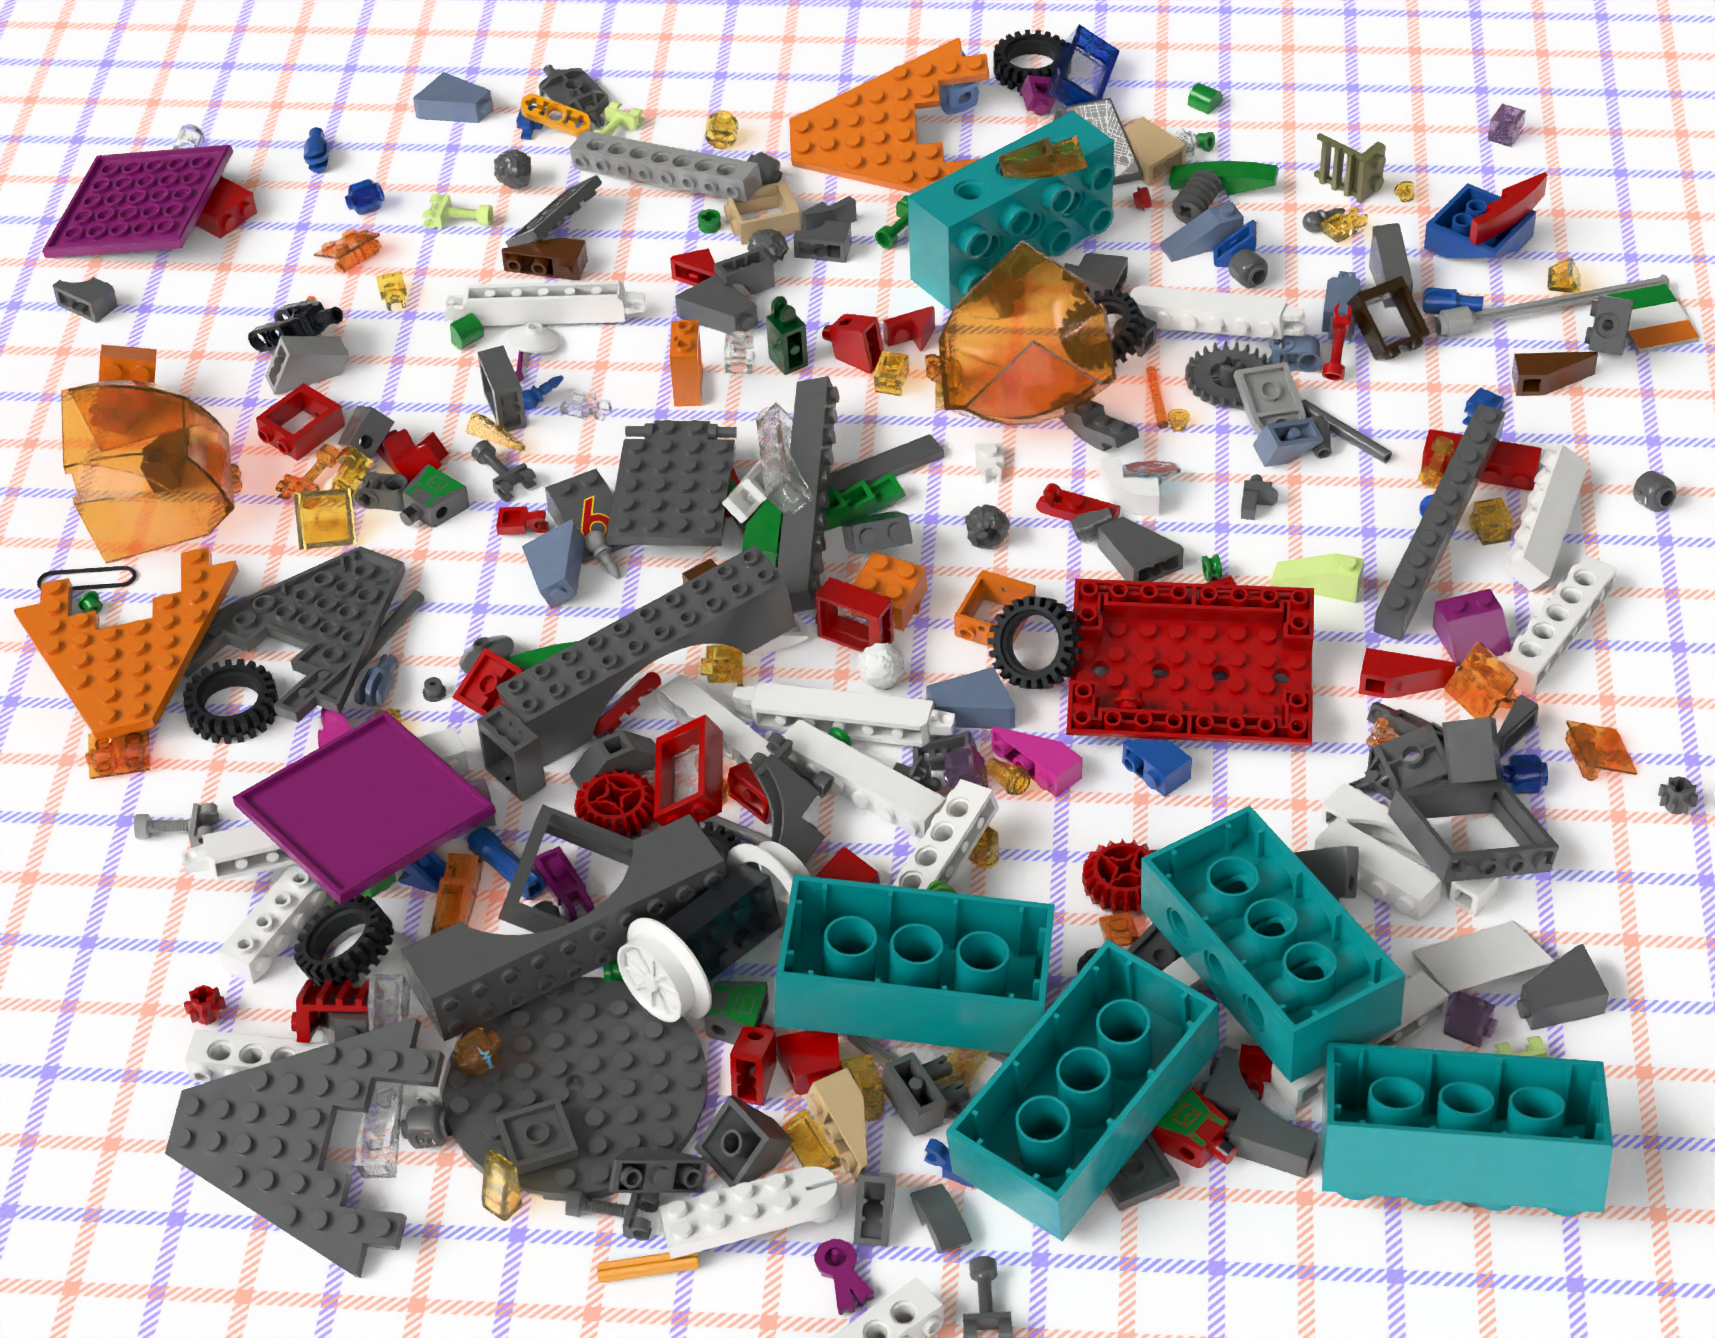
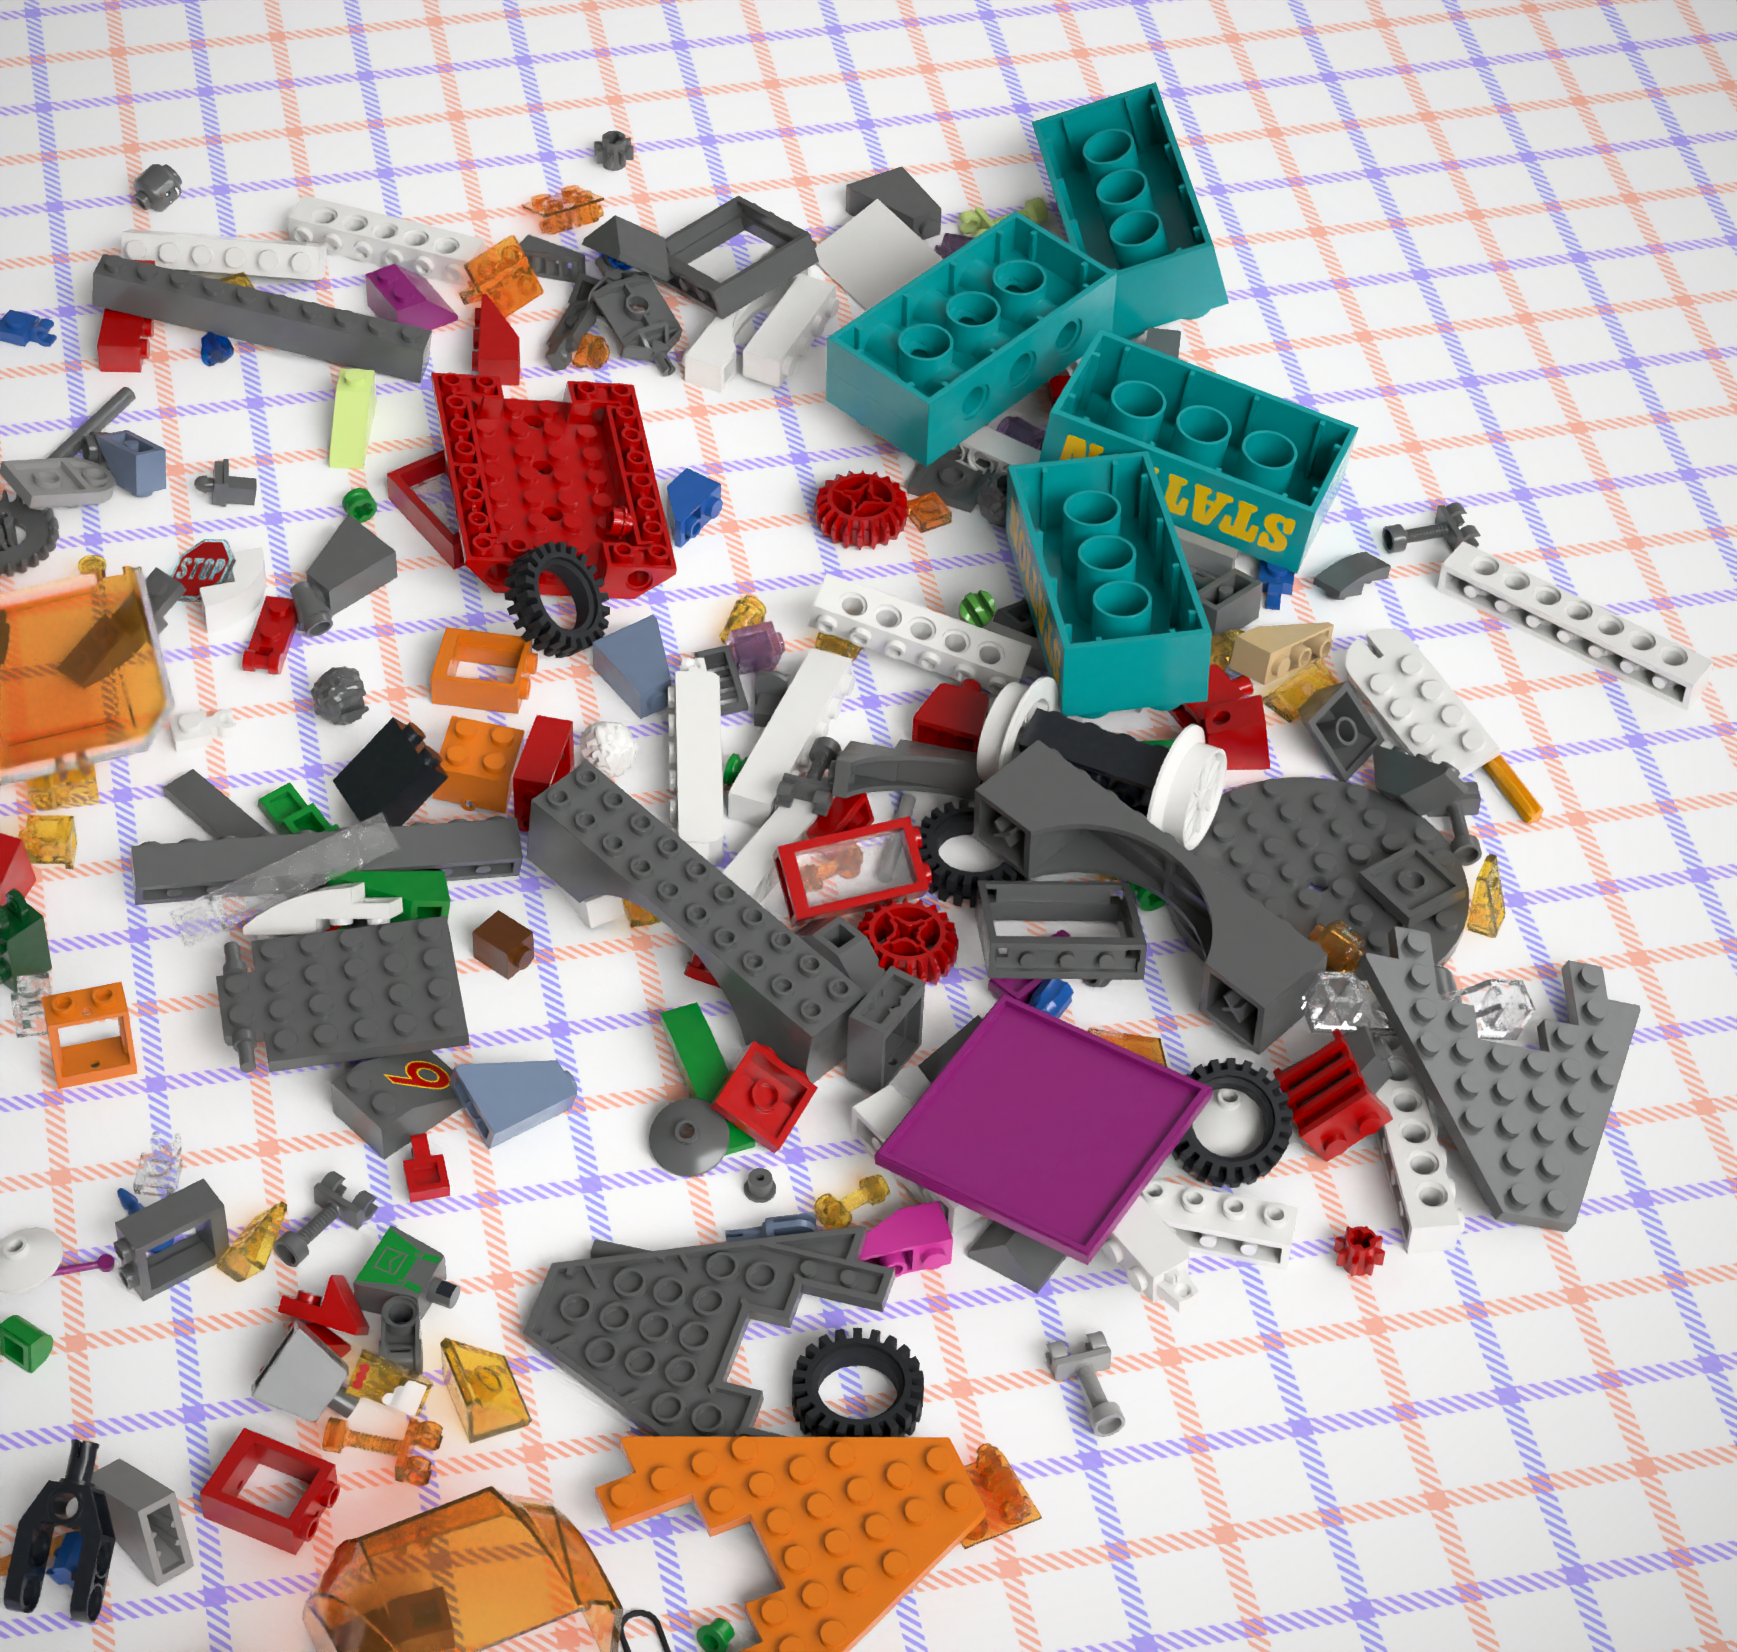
camera: 110 degrees left, 0 degrees up
light grey bar [584,530,620,579] -> none
magenta piece [814,1238,874,1315] -> none
dark grey arch [853,1171,896,1247] -> none
dark pink slope [991,726,1083,798] -> none
dark grey torso [1293,846,1359,903] -> none
clear yellow bar [1417,436,1454,489] -> none

